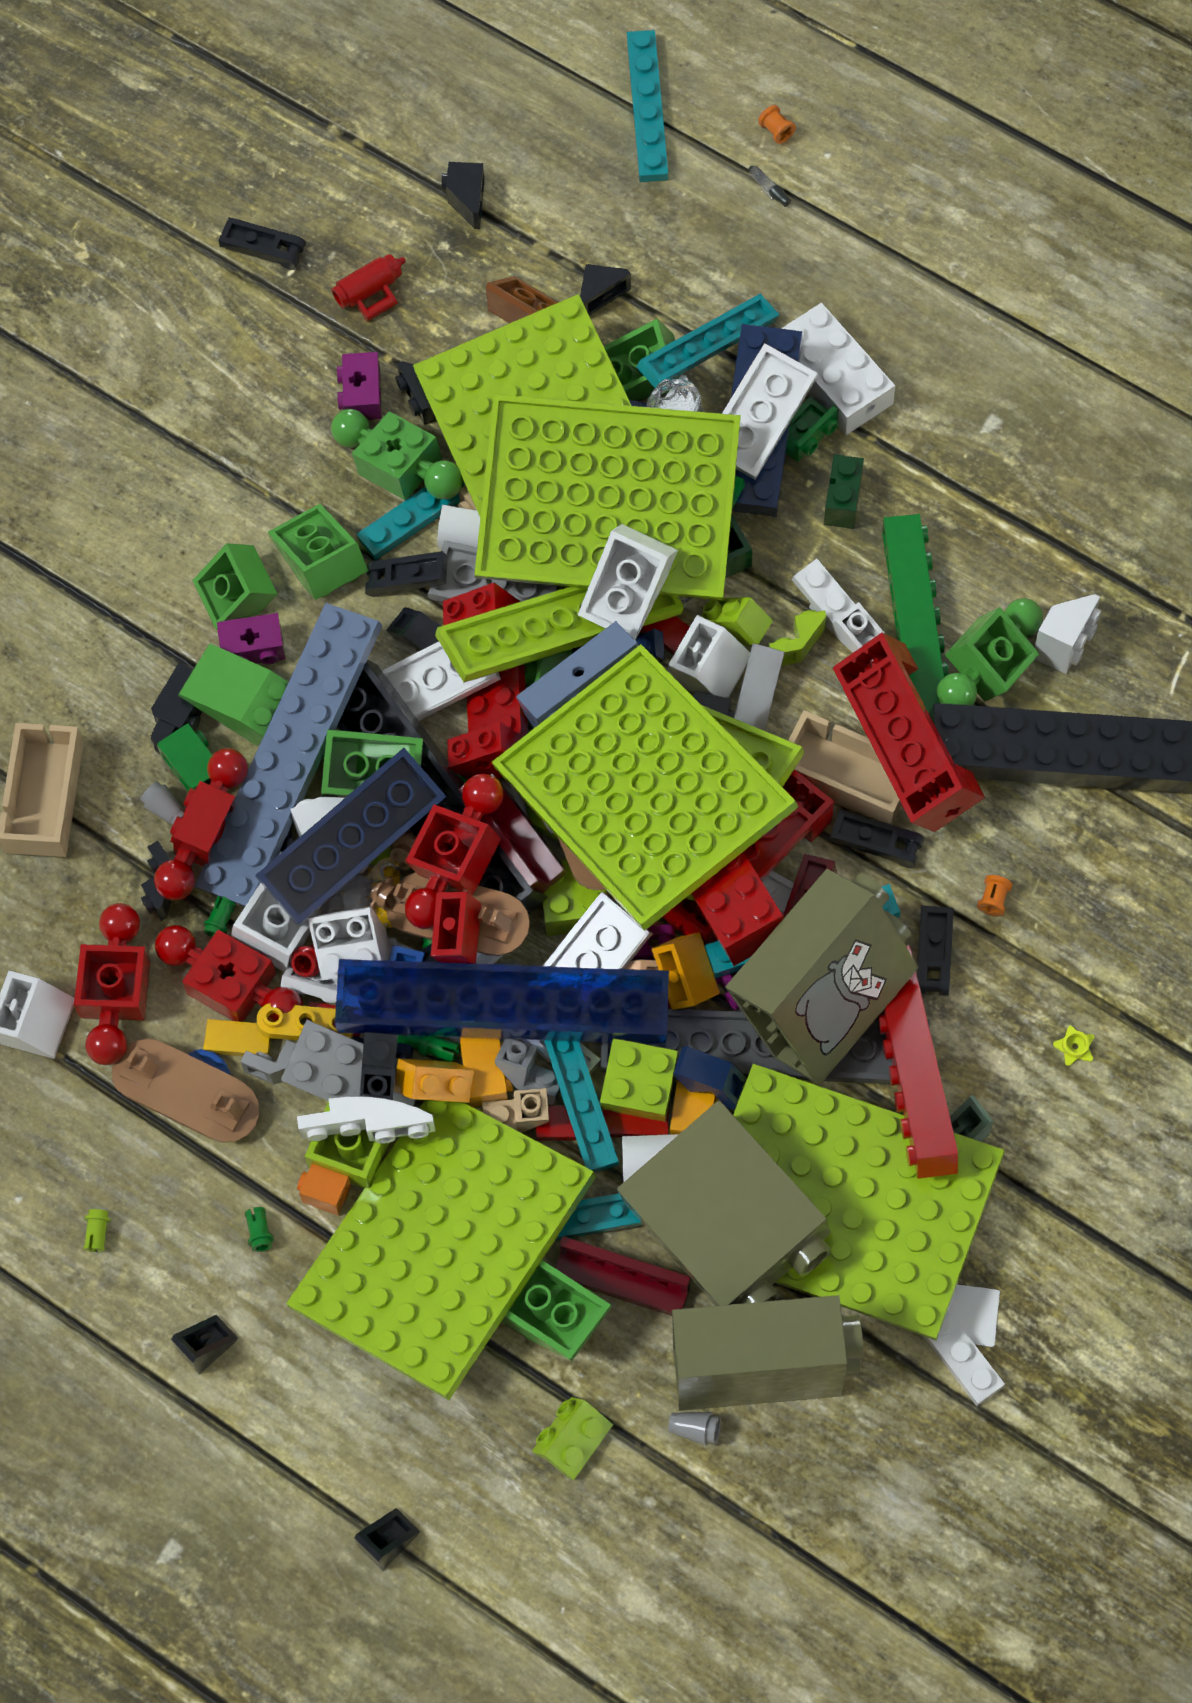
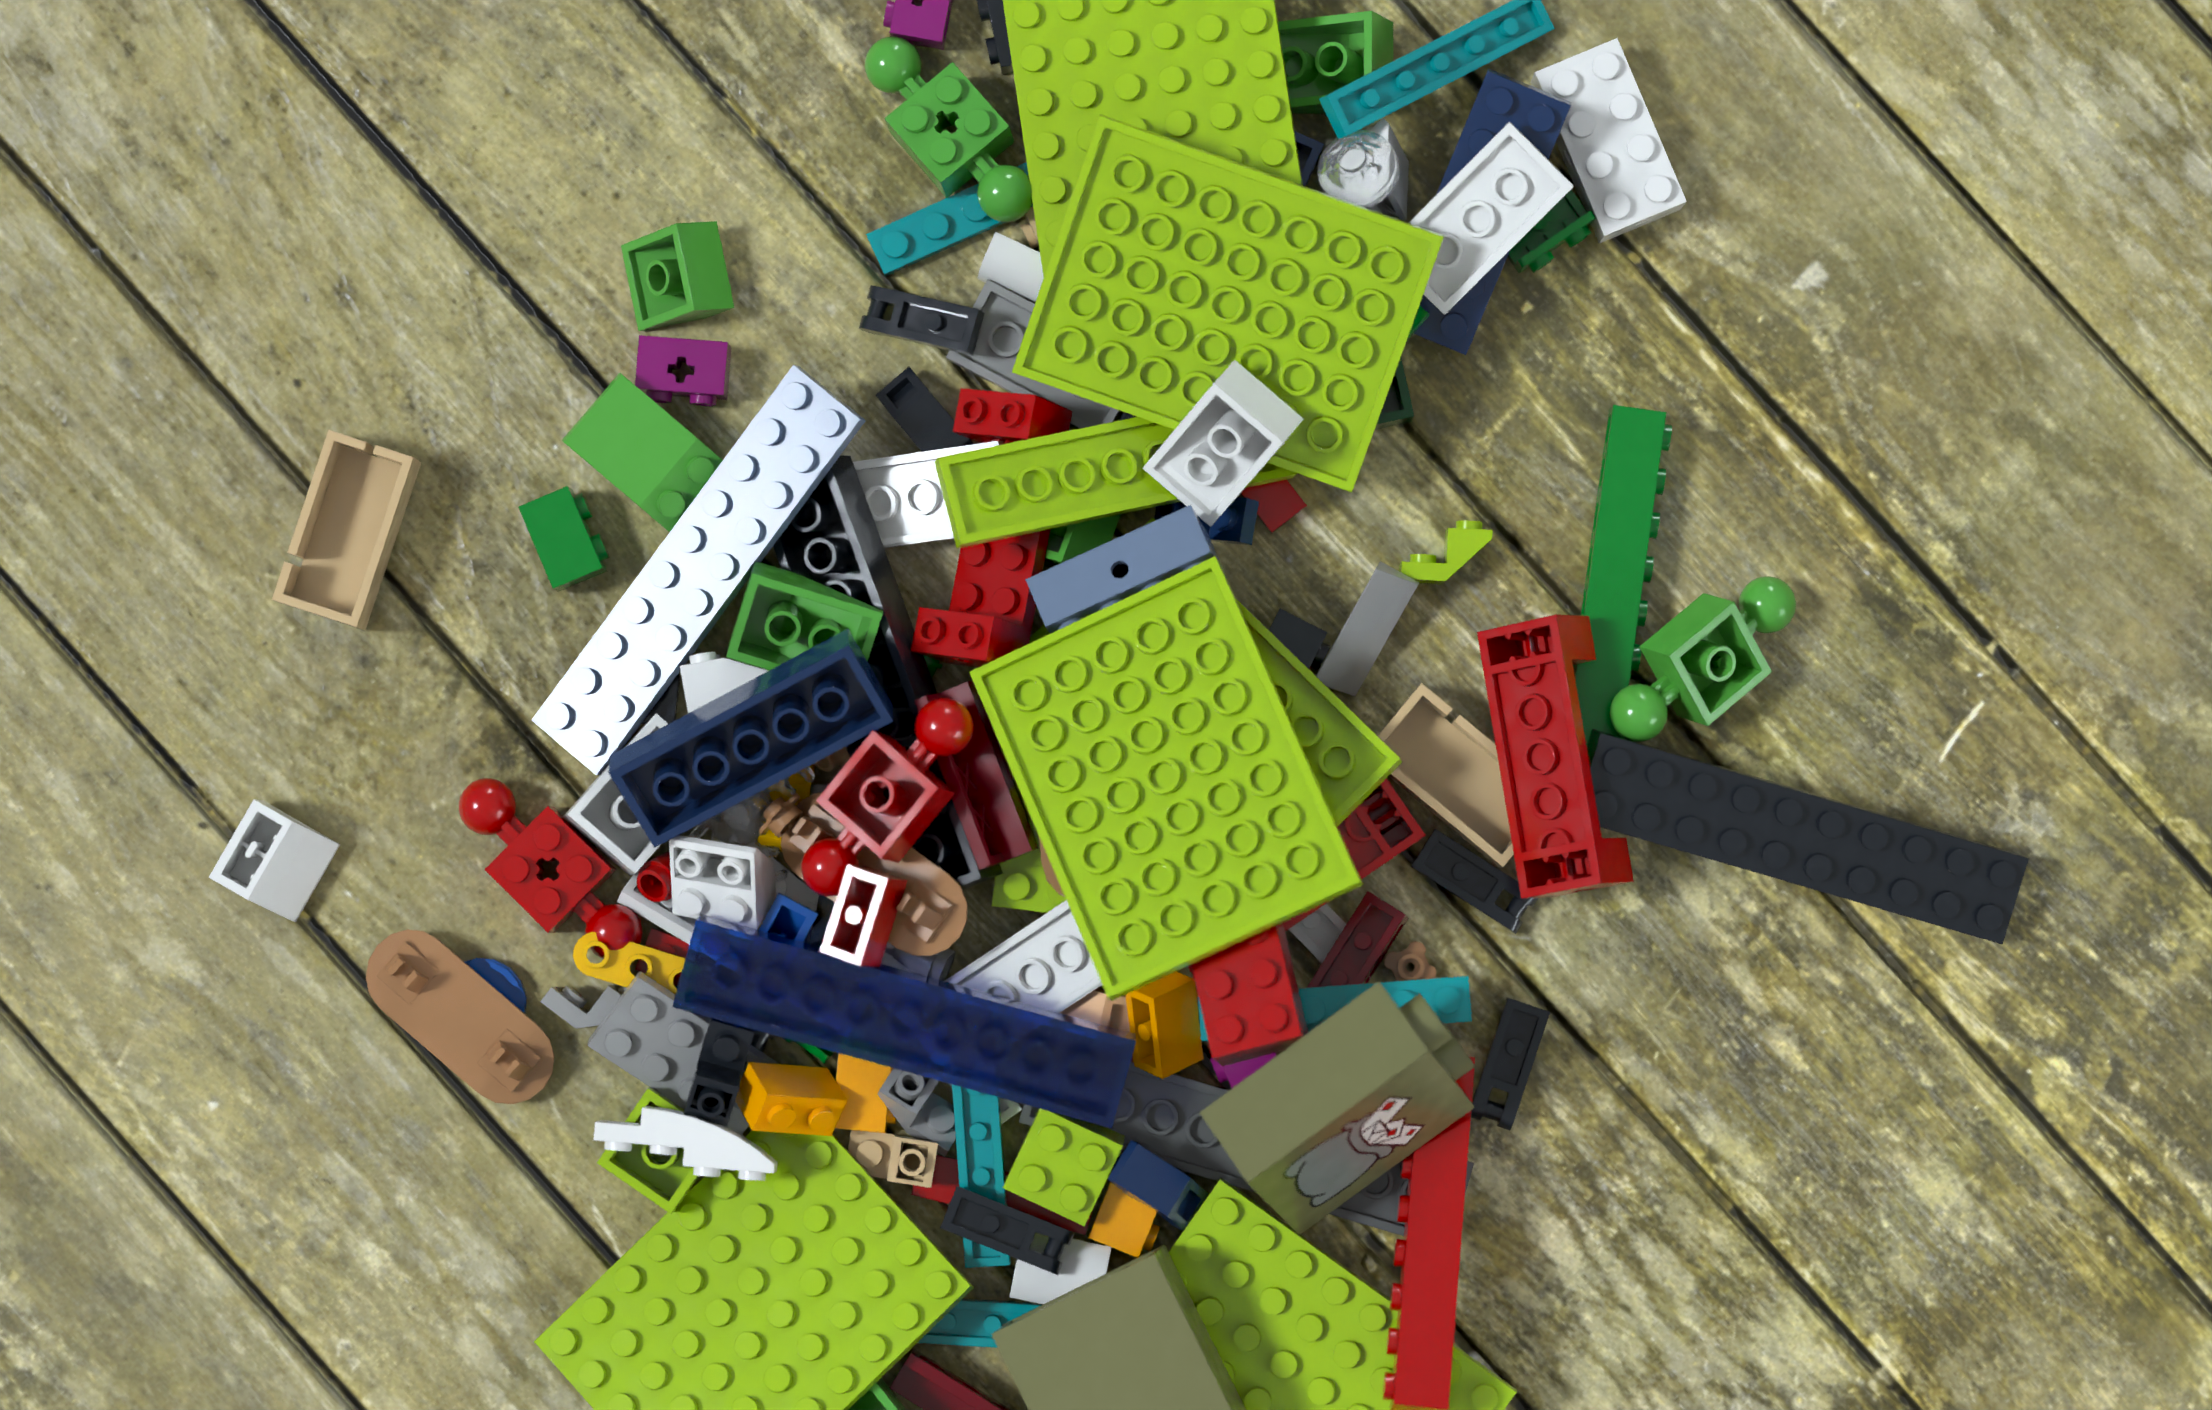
camera: 15 degrees right, 20 degrees up
red brick [74,903,151,1066] -> none
lime pin [83,1209,111,1252] -> none
light grey cone [140,782,184,825] -> none
black slope [141,841,172,921] -> none
black hinge [150,663,203,754] -> none
red brick [154,748,248,901] -> none
black slope [171,1315,238,1375] -> none
green pin [203,896,236,937] -> none
yellow tile [203,1019,271,1056] -> none
green pin [244,1207,274,1252] -> none
bright green slope [268,504,368,600] -> none
orange brick [297,1163,352,1216] -> none
white slope [668,615,750,698] -> none
lime slope [700,597,773,645] -> none
white slope [792,559,884,662] -> none
dark green piece [824,454,864,529] -> none
sand green slope [950,1095,993,1142] -> none
orange bush [977,875,1013,916] -> none
white slope [1035,594,1101,674] -> none
neon yellow plate [1053,1025,1095,1066] -> none
none -> black plate [940,1186,1075,1275]

